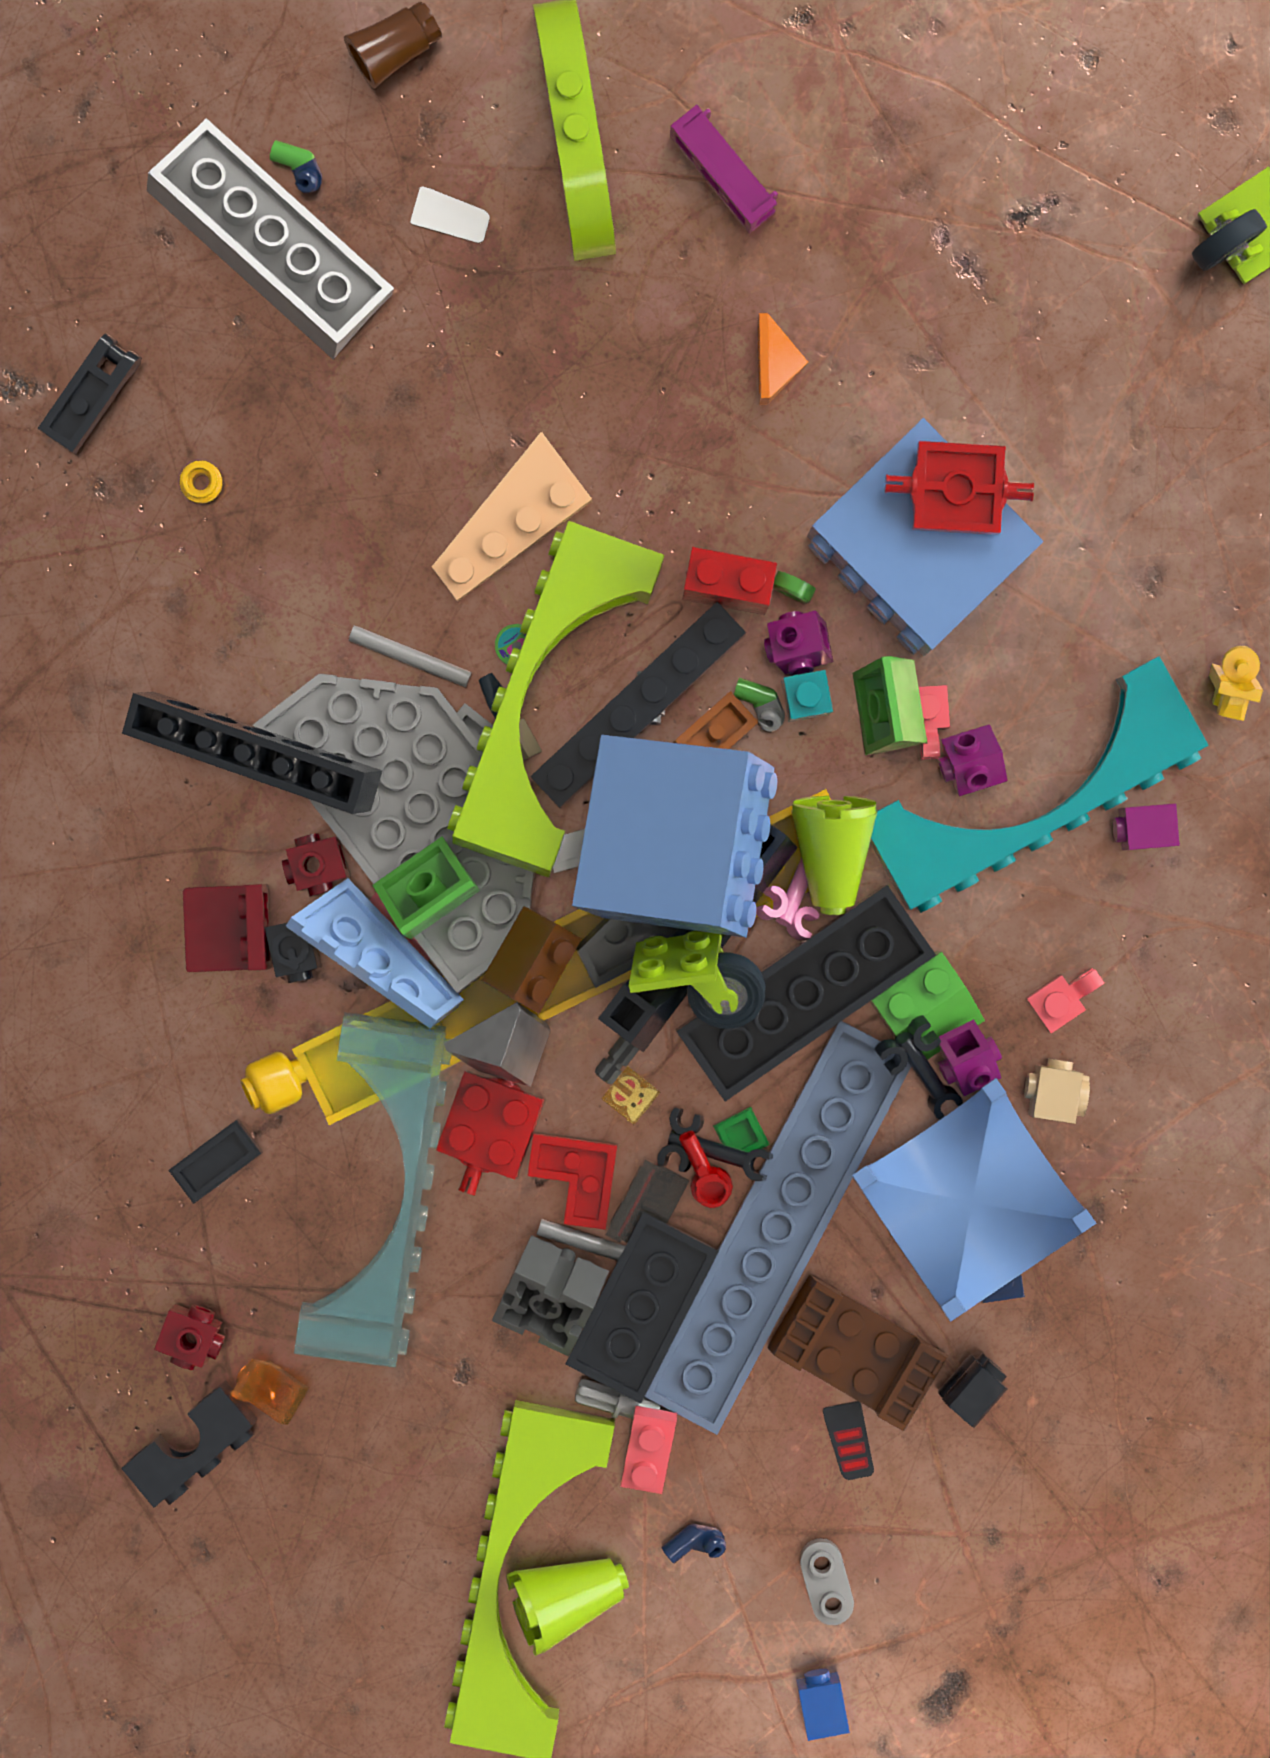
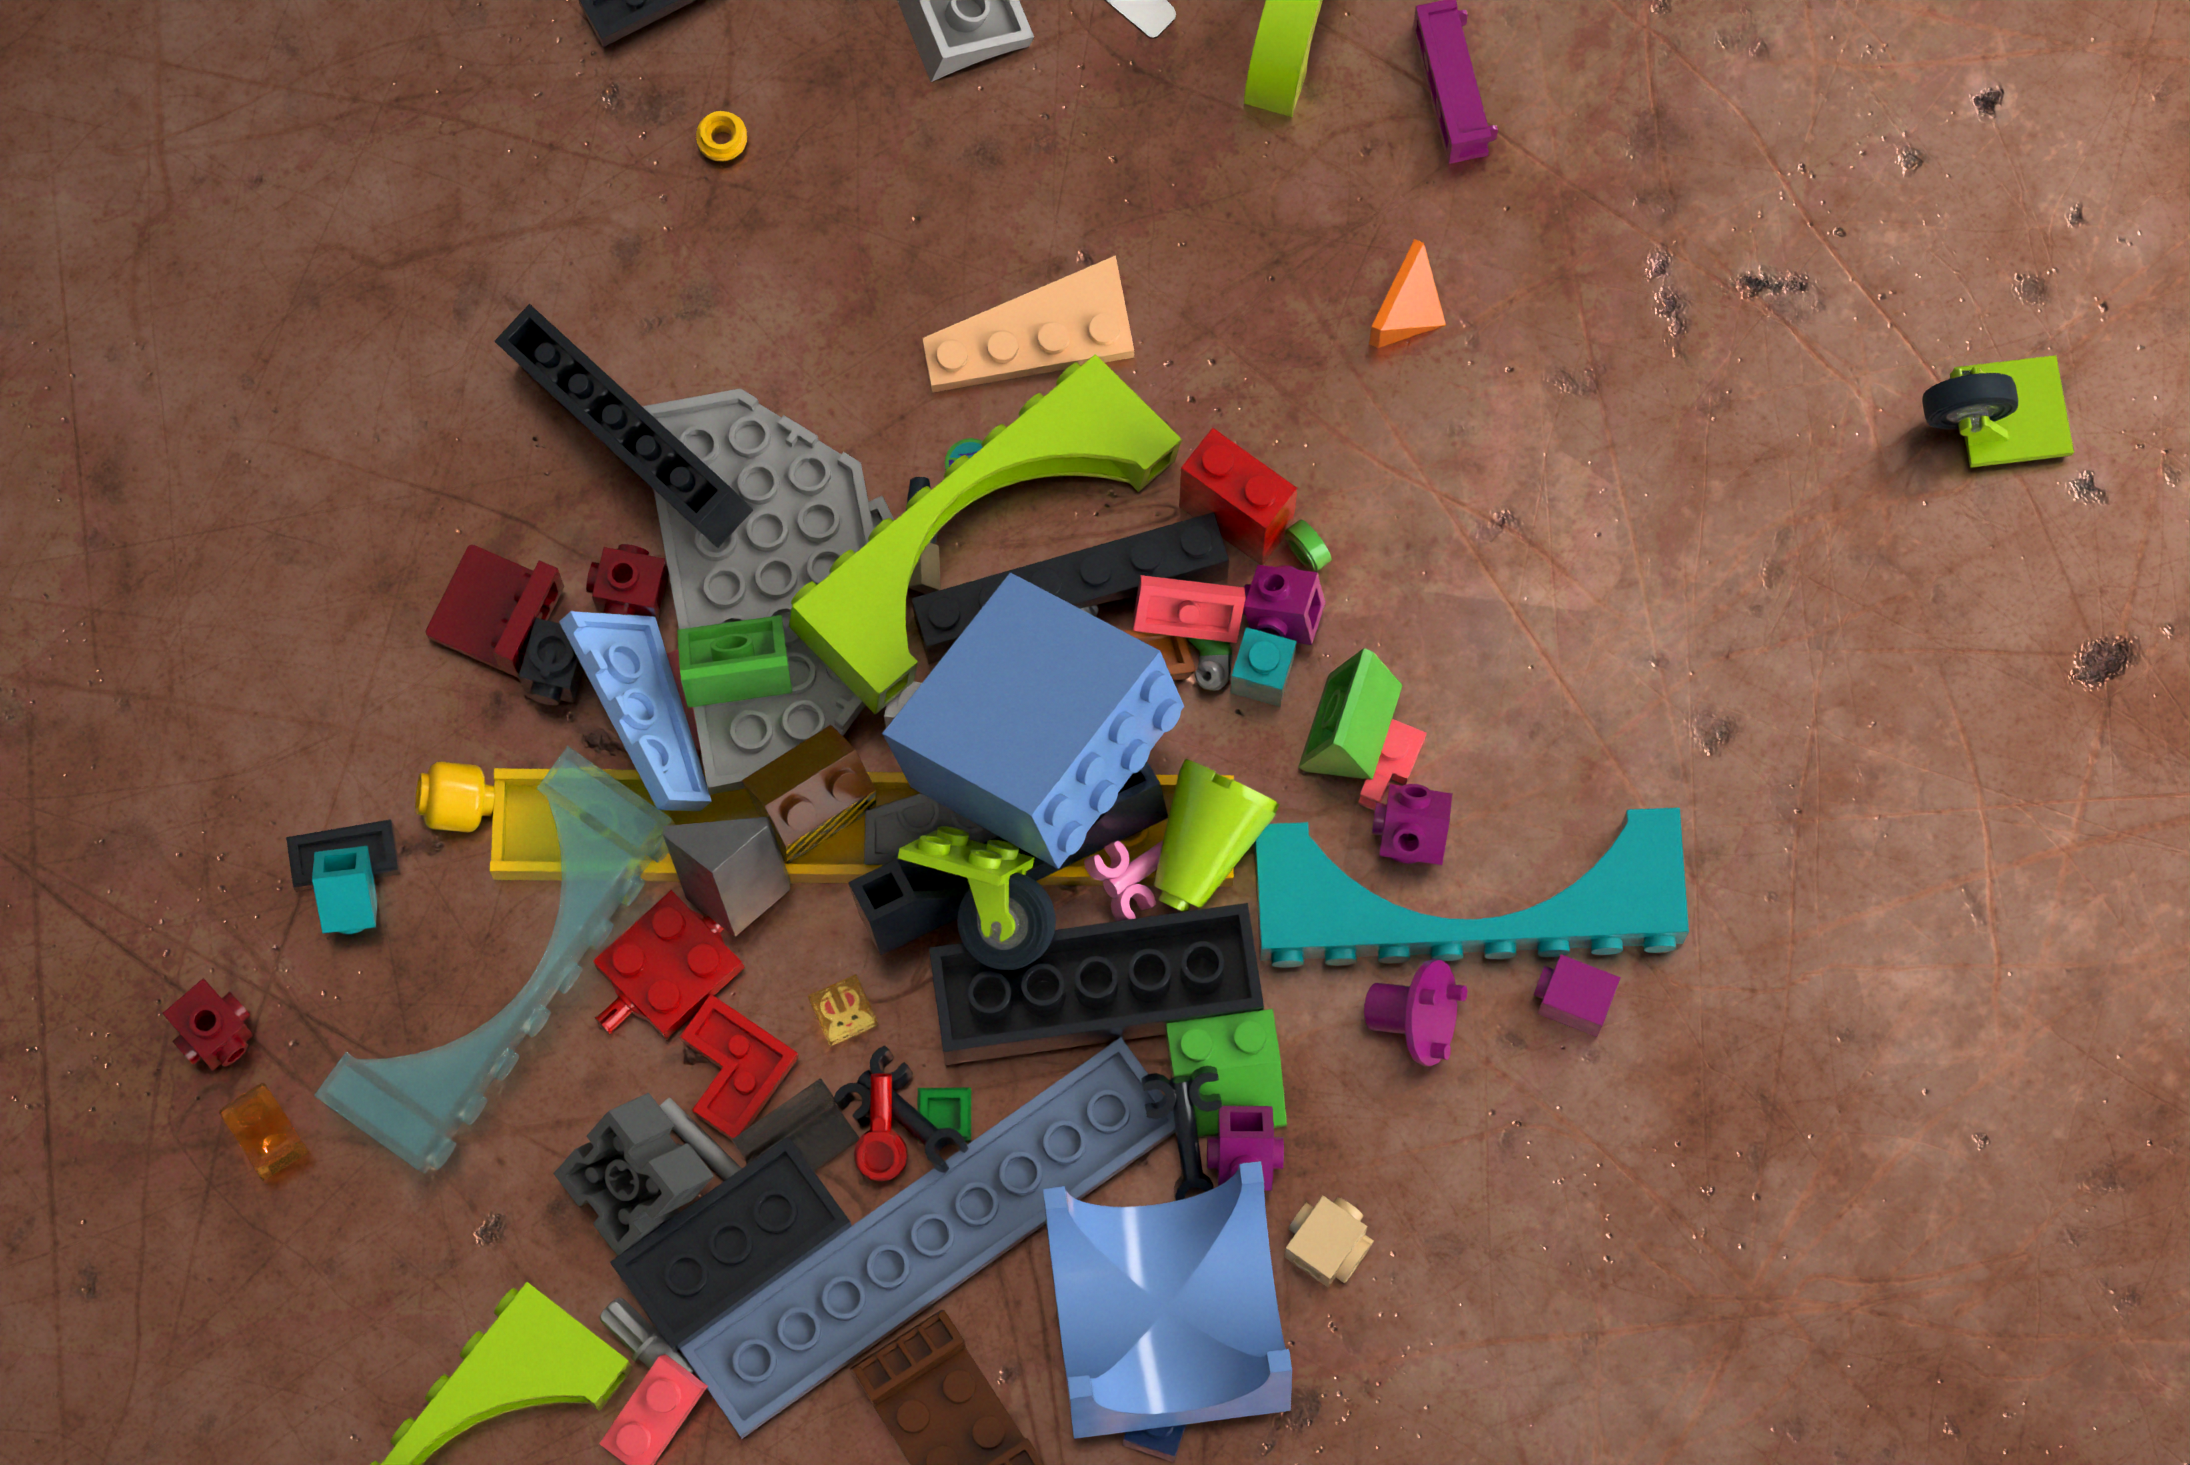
camera: 25 degrees right, 15 degrees down
black arch [121,1380,257,1508] -> none
light grey bar [348,625,472,688] -> none
dark grey axle [595,1036,639,1085] -> none
medium blue brick [807,418,1044,656] -> none
red plate [884,441,1034,535] -> none
coral plate [1026,968,1104,1034] -> none
yellow hips [1209,646,1263,721] -> none
none -> teal brick [312,846,378,934]
none -> coral plate [1132,575,1246,643]
none -> magenta piece [1364,959,1468,1066]

